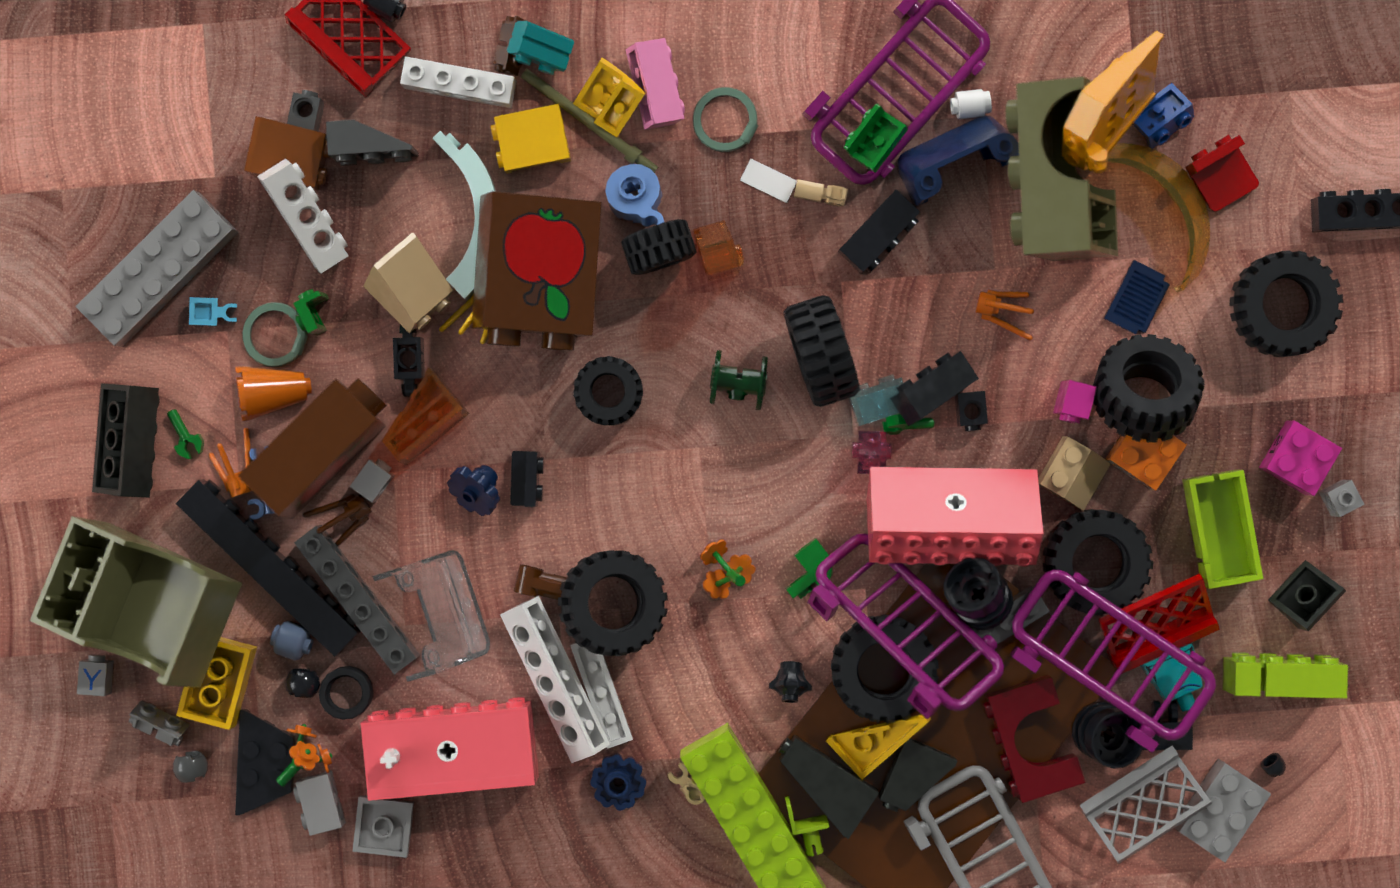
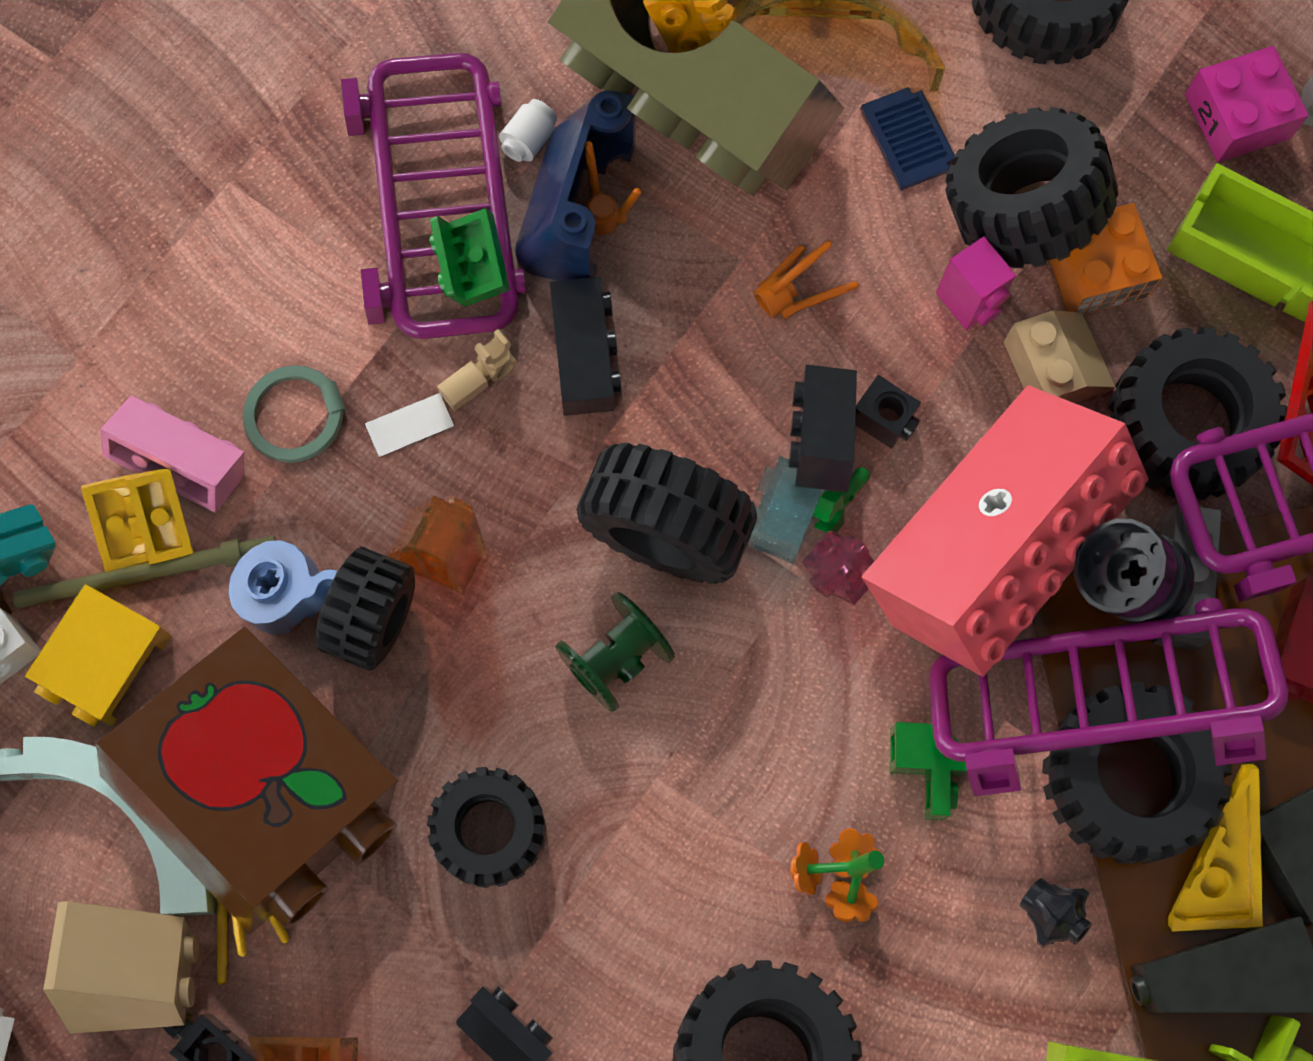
camera: 55 degrees left, 15 degrees down
none -> orange plant [585,141,641,235]

